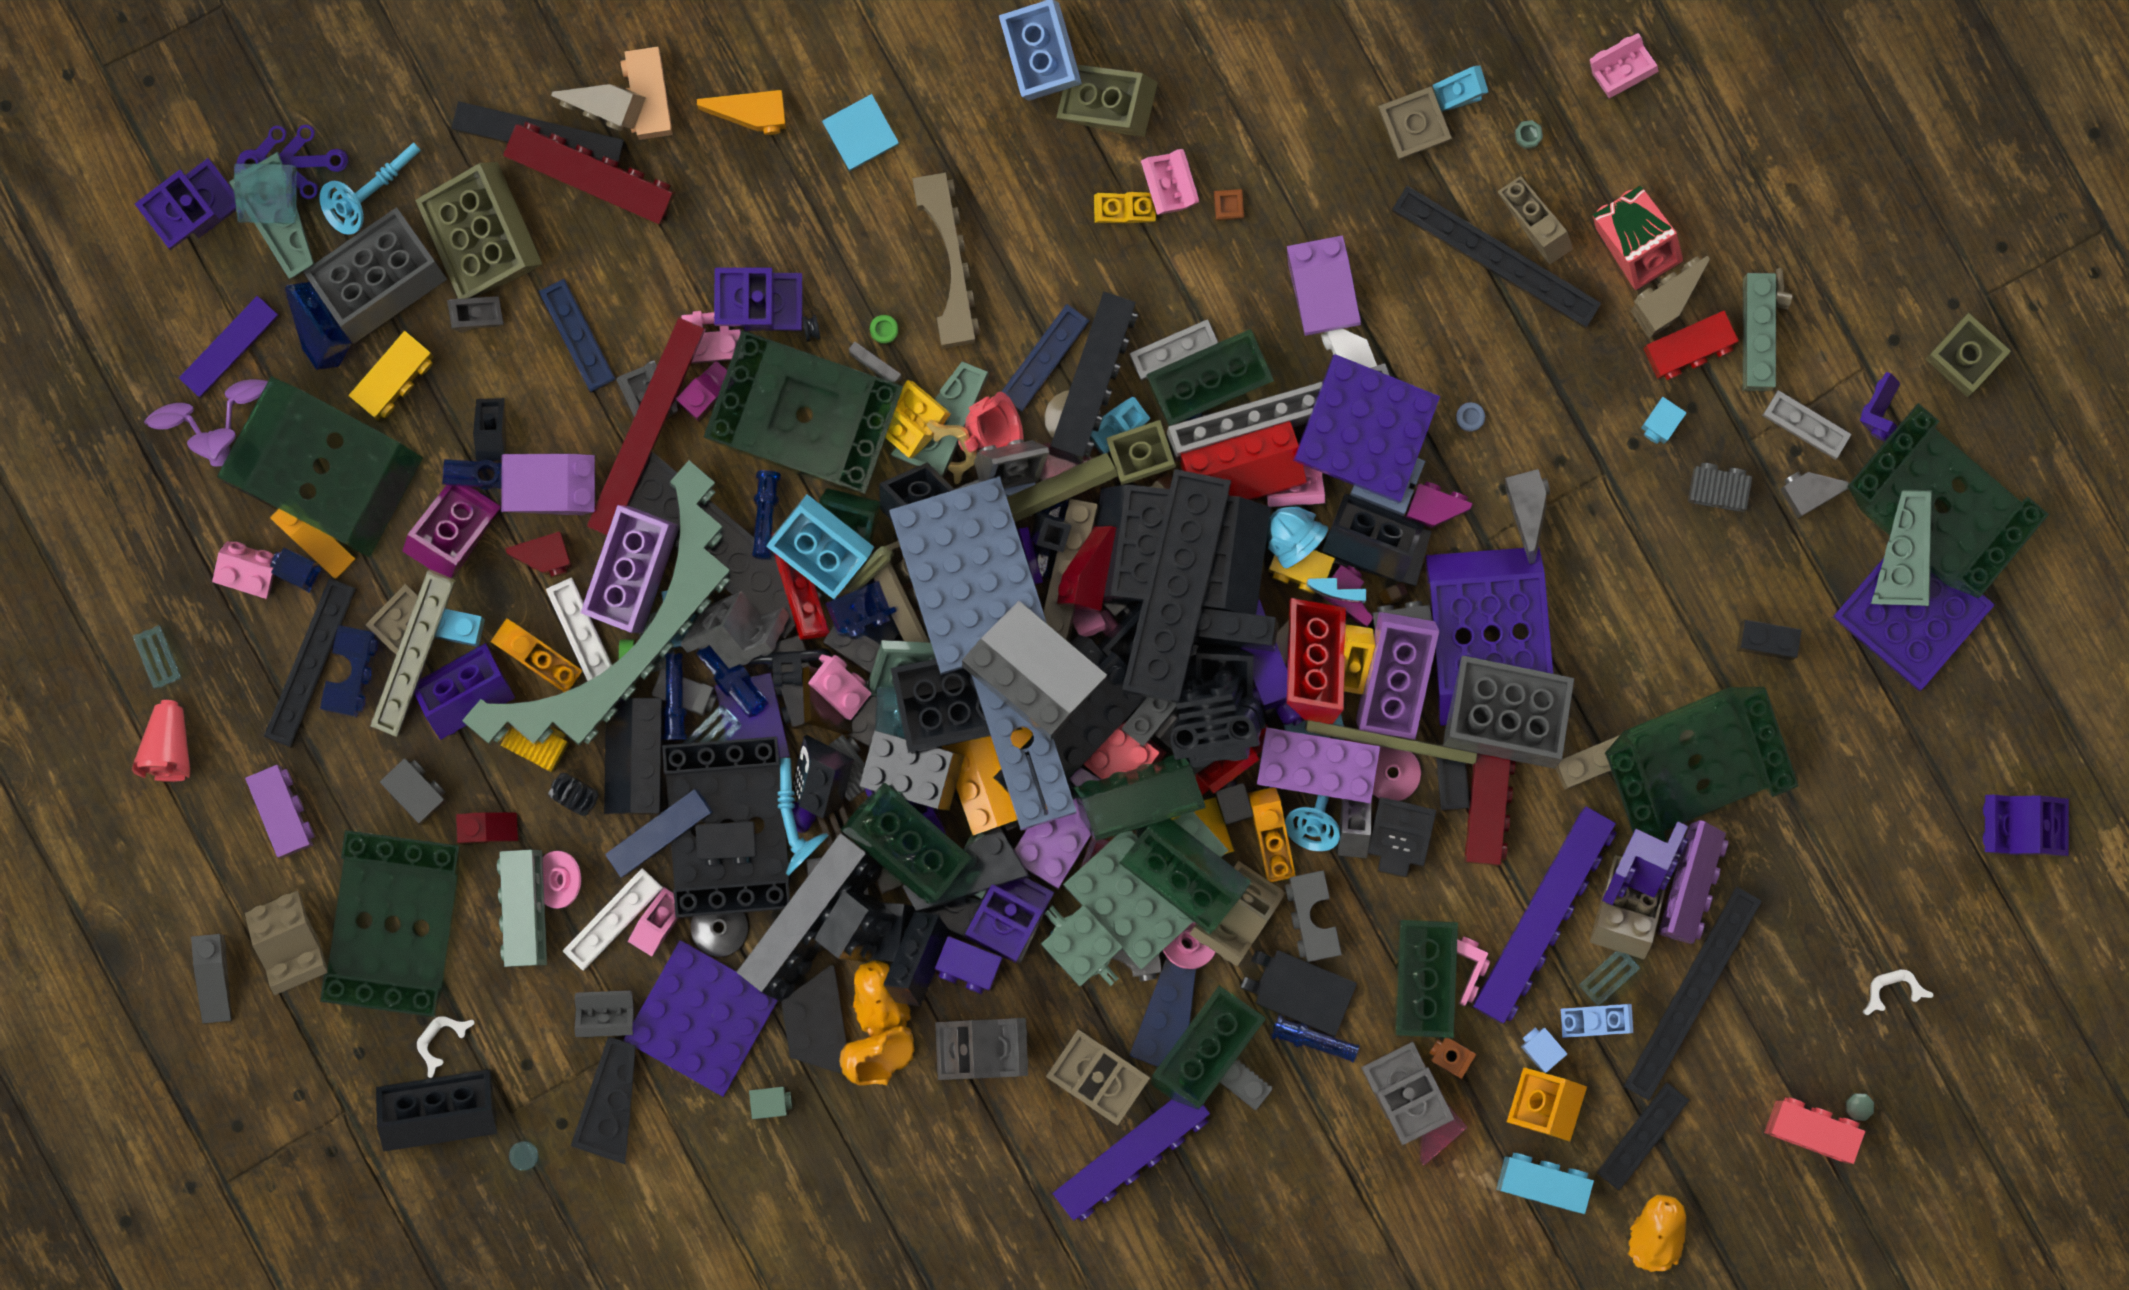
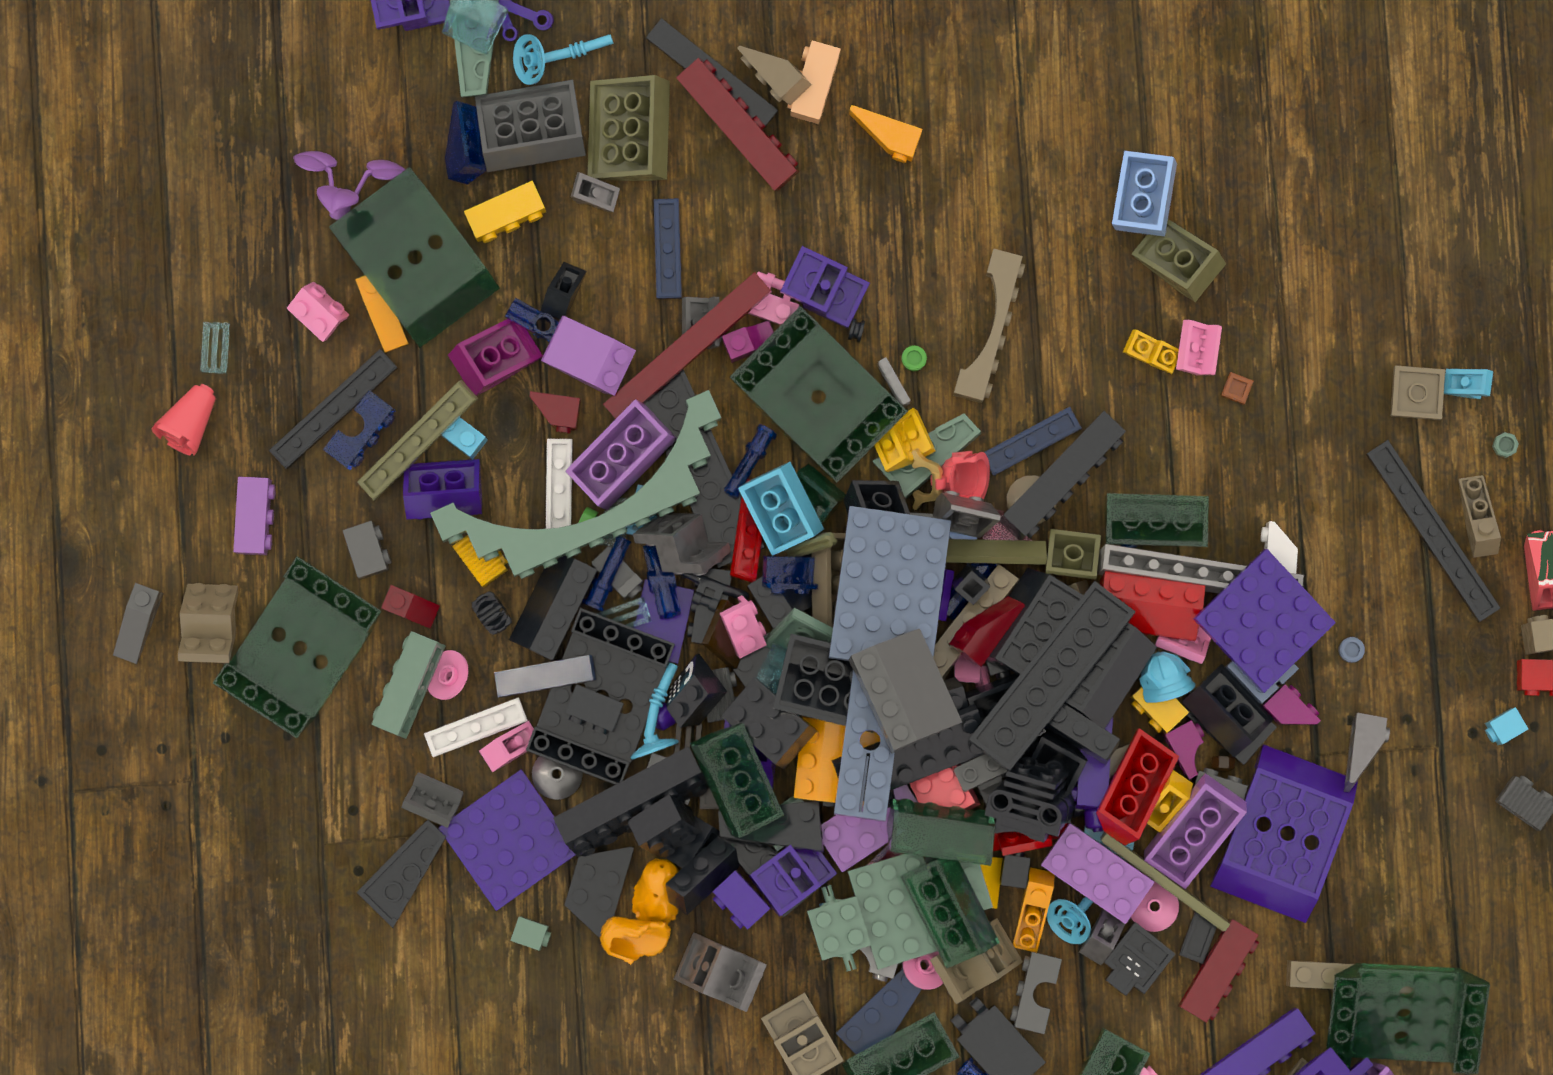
camera: 30 degrees right, 0 degrees up
dark purple tile [179,296,279,398] -> none
clear blue brick [270,547,322,593] -> none
dark tan plate [366,584,418,655] -> none
black slope [376,1069,498,1152] -> none
white helmet [417,1016,475,1078] -> none
light orange slope [490,618,583,692] -> none
clear light blue tile [509,1141,539,1170] -> none
medium azure tile [822,94,899,171] -> none
medium azure slope [1090,397,1150,454] -> none
light grey plate [1130,319,1219,380] -> none
medium lavender slope [1287,236,1361,336] -> none
medium azure slope [1307,578,1366,603] -> none
dark grey slope [1443,655,1574,769] -> none
black brick [1736,620,1802,660] -> none

